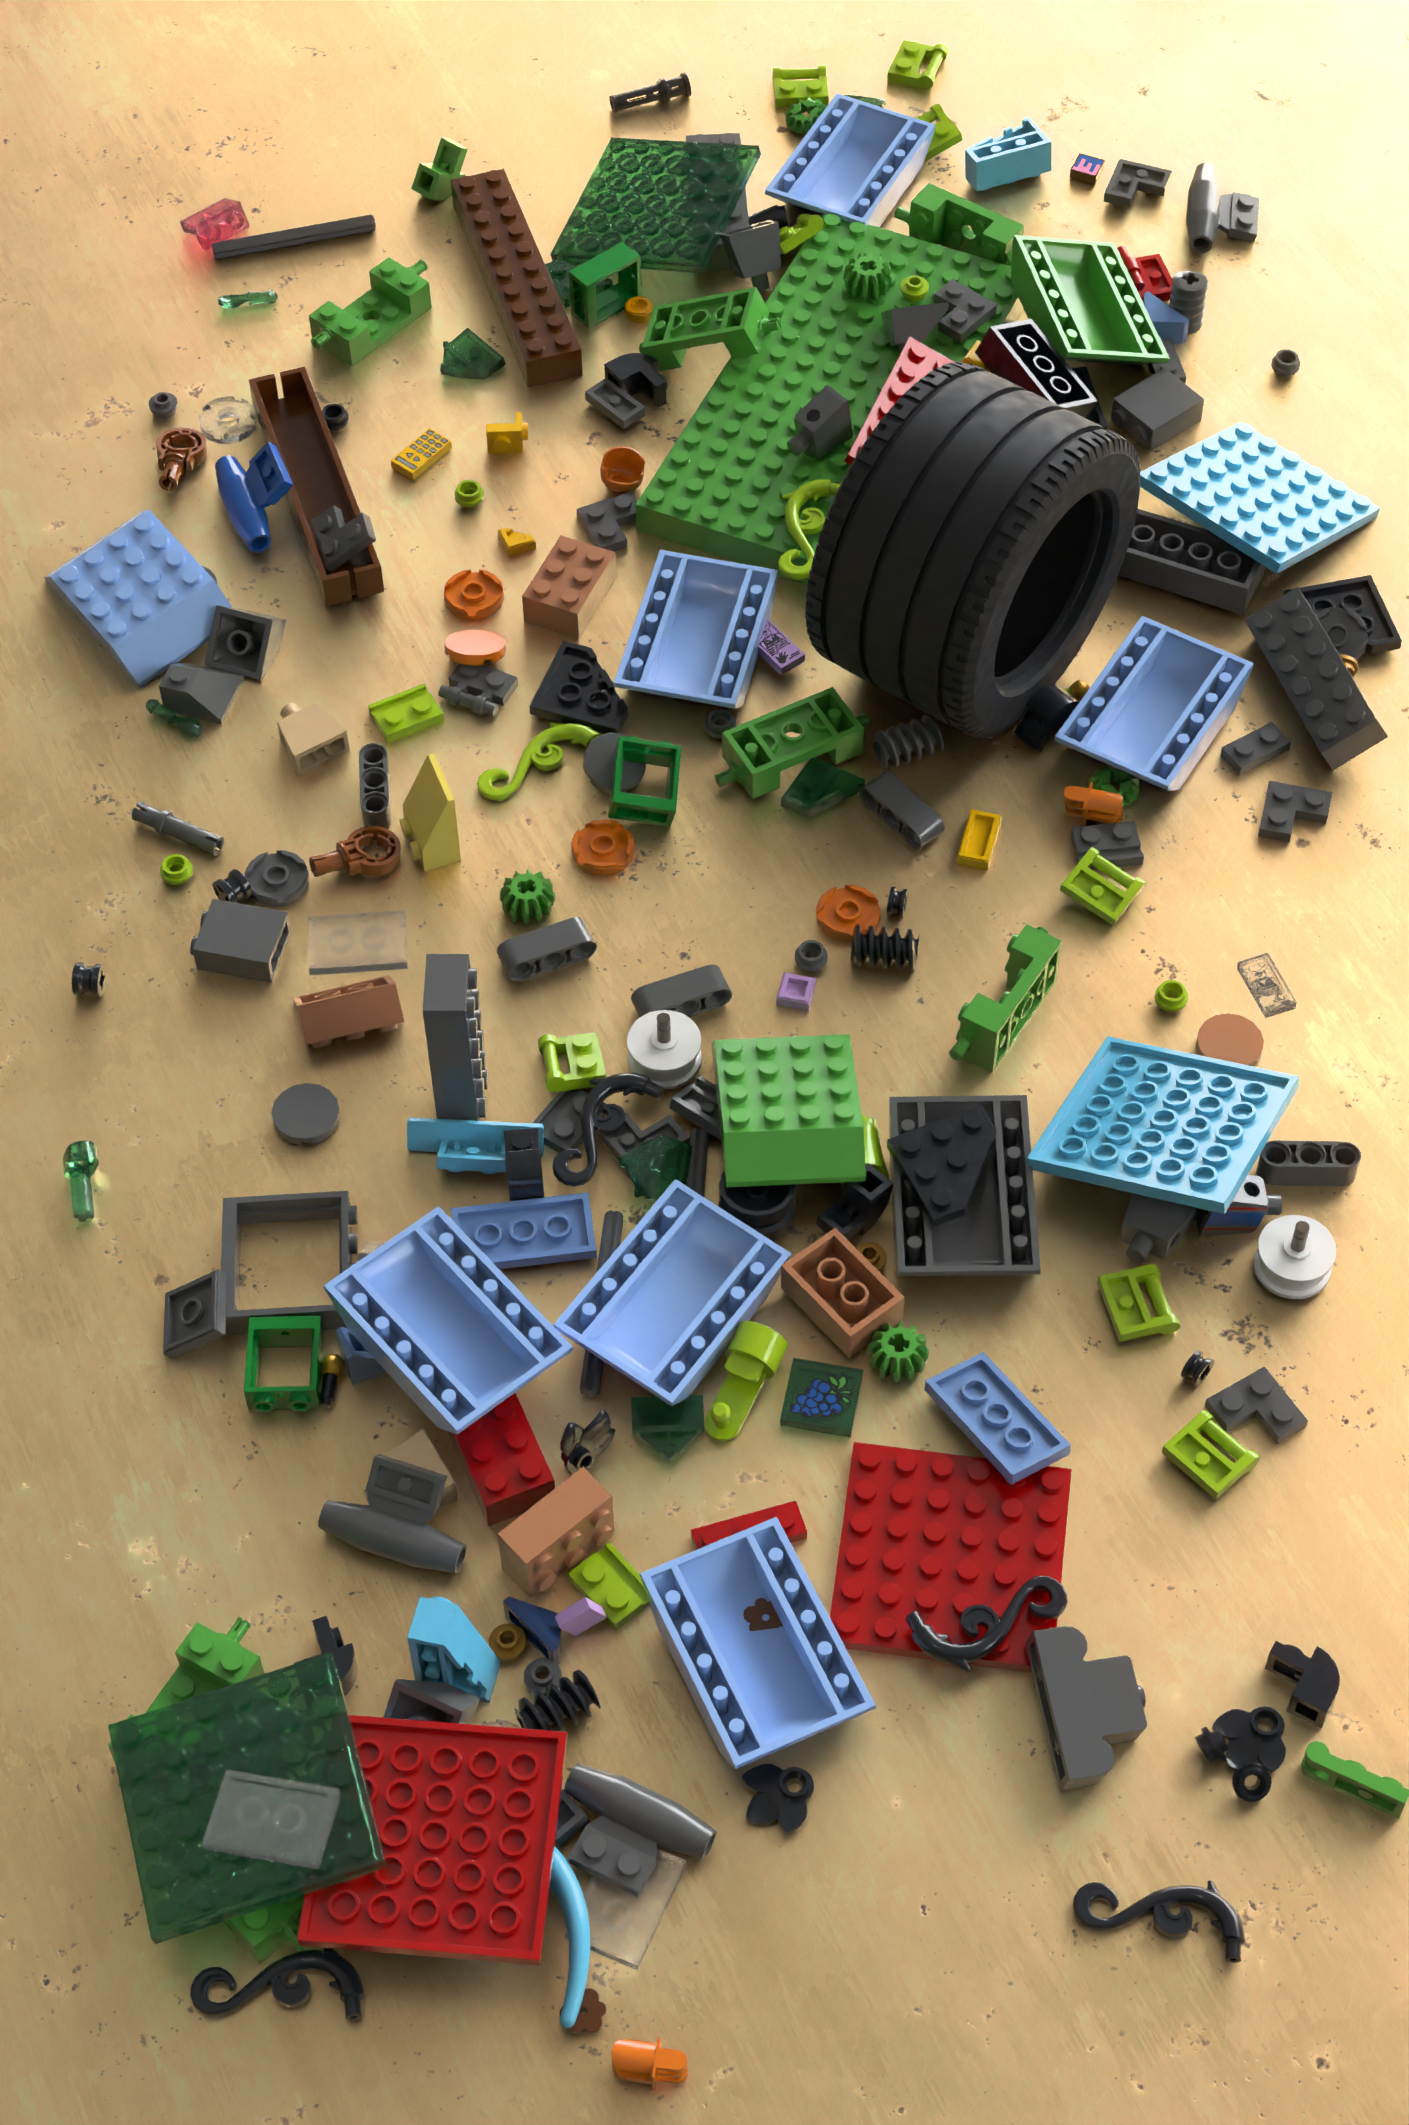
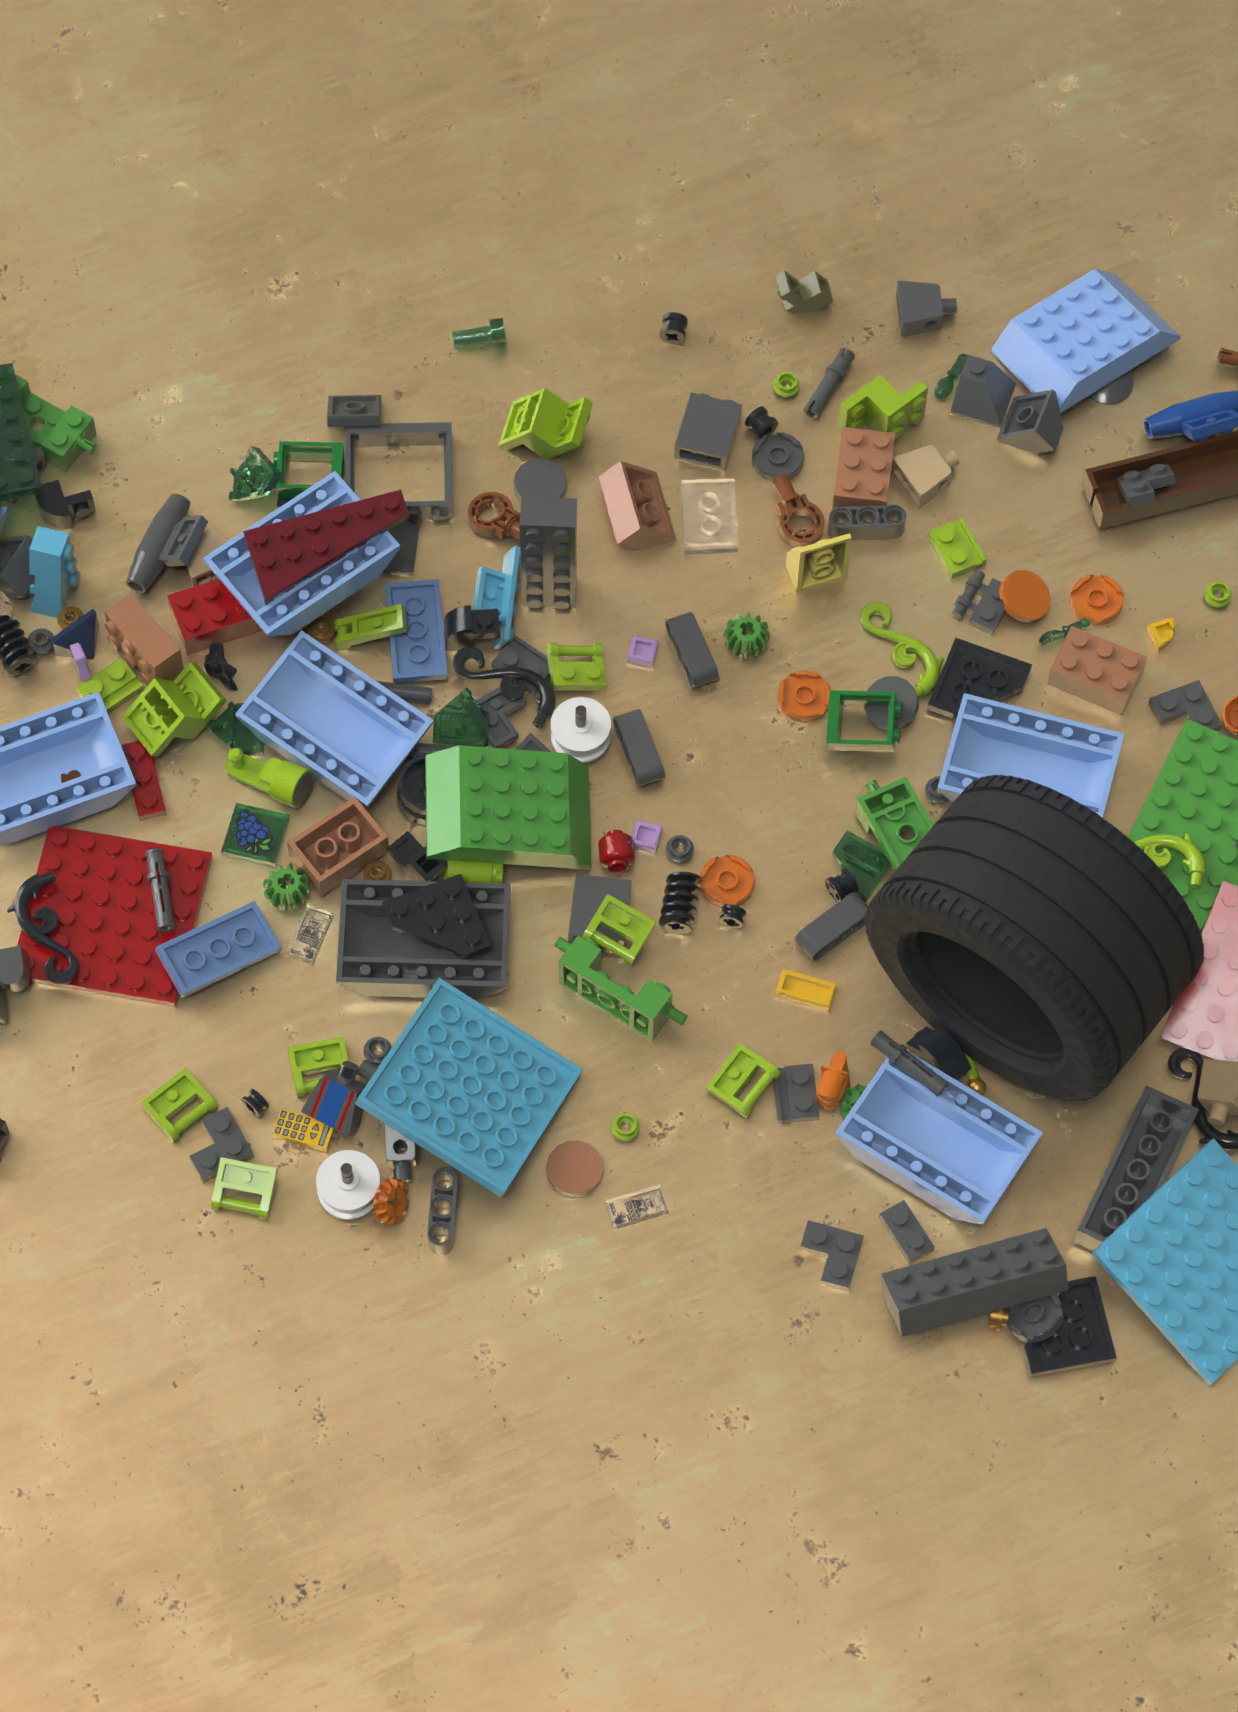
camera: 90 degrees right, 10 degrees up
none -> lime bracket [121,662,227,757]
none -> dark grey pin [146,848,175,932]
none -> lime plate [211,1157,278,1220]
none -> clear green slope [229,446,283,502]
none -> dark red wing [243,490,409,605]
none -> yellow tile [272,1108,335,1153]
none -> clear tile [286,904,333,965]
none -> torso [301,1061,366,1136]
none -> lime plate [334,604,407,650]
none -> dark grey plate [364,1037,392,1065]
none -> orange gear [373,1178,410,1225]
none -> dark orange pin [468,492,521,540]
none -> lime bracket [499,388,593,459]
none -> dark grey brick [568,874,632,954]
none -> lime plate [582,894,656,966]
none -> red head [598,829,636,873]
none -> lavender tile [627,635,659,668]
none -> olive brick [776,270,833,314]
none -> black wheel [824,868,859,903]
none -> nougat brick [832,427,895,510]
none -> lime bracket [837,374,928,440]
none -> dark grey pin [870,1030,949,1097]
none -> dark grey torso [896,281,957,337]
none -> clear green piece [1038,618,1090,646]

